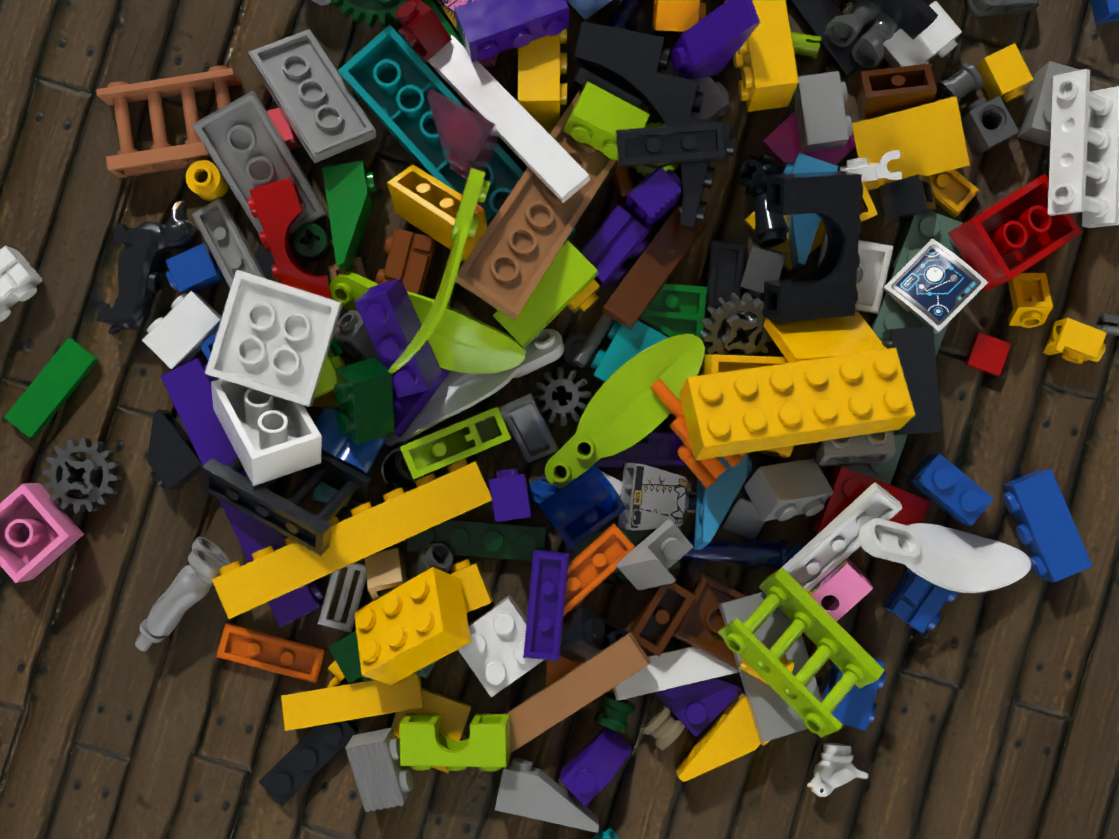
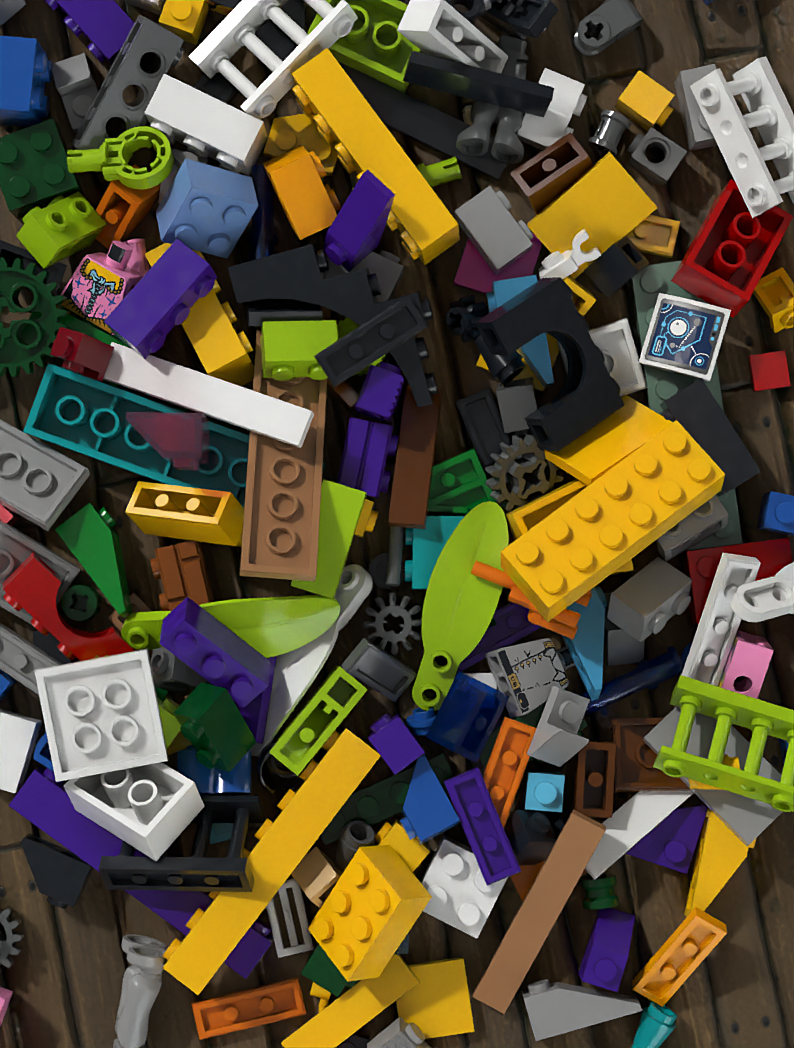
camera: 30 degrees left, 0 degrees up
lime plant [388,168,490,374] -> none
lime arch [399,713,511,772] -> none
dark tan wheel [641,705,685,750] -> none
none -> blue slope [400,755,460,845]
none -> medium azure brick [523,769,565,812]
none -> light orange plate [632,907,727,1007]

